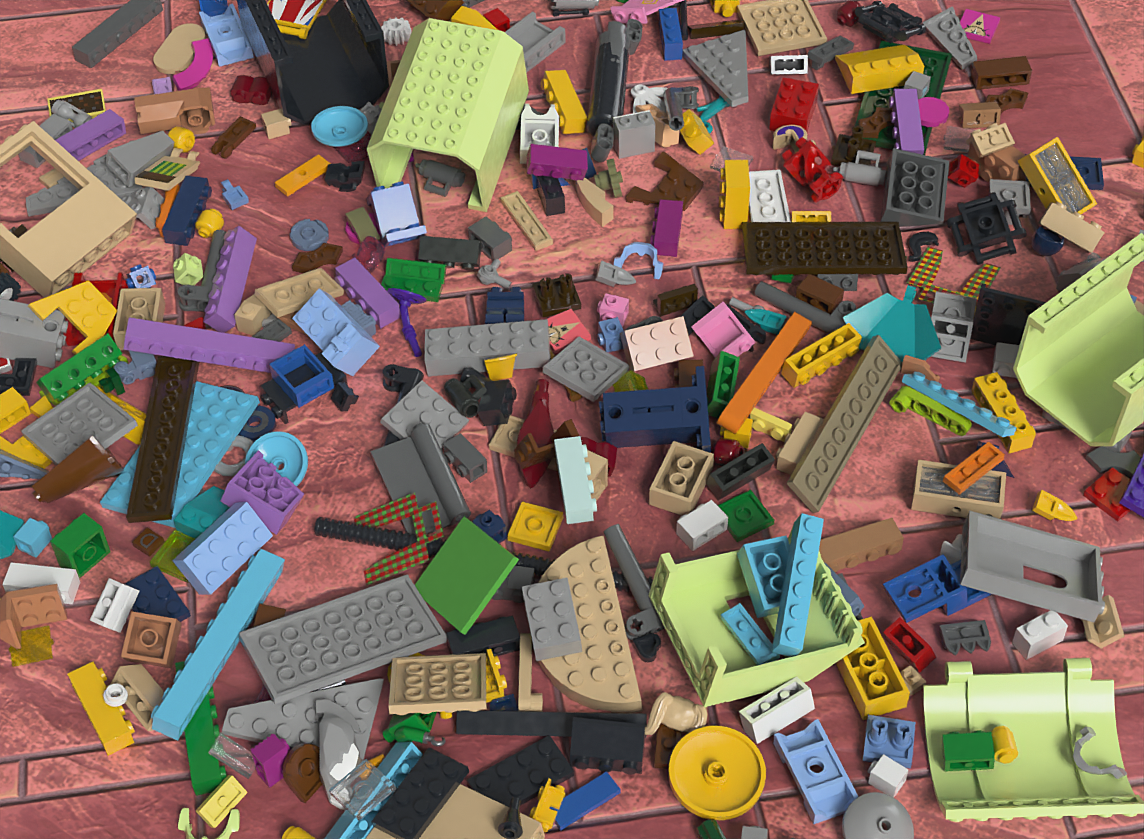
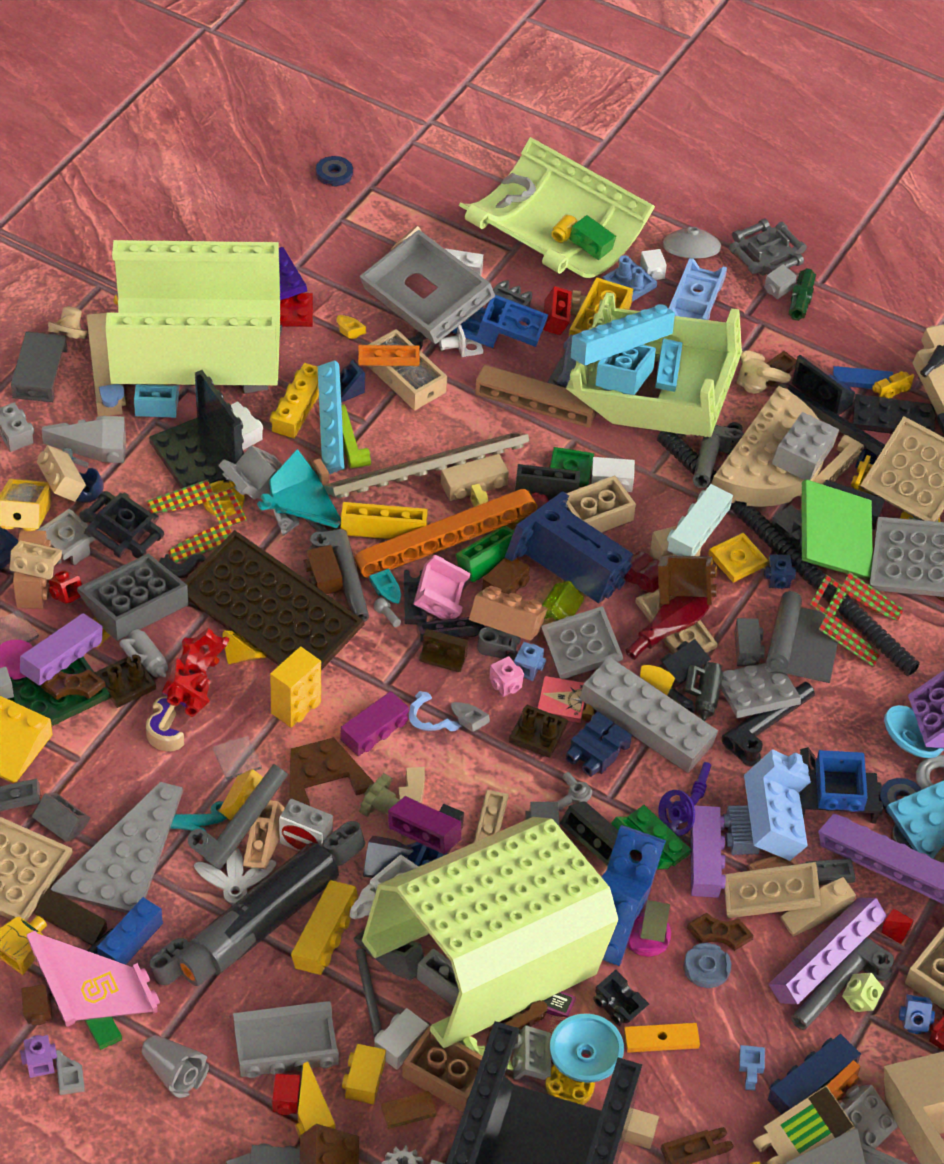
camera: 145 degrees left, 0 degrees up
yellow head [195,209,224,238] -> none
clear pink hair [352,236,386,274] -> none
yellow dish [668,726,766,820] -> none
white tile [749,170,791,222] -> none
red brick [769,77,819,132] -> none

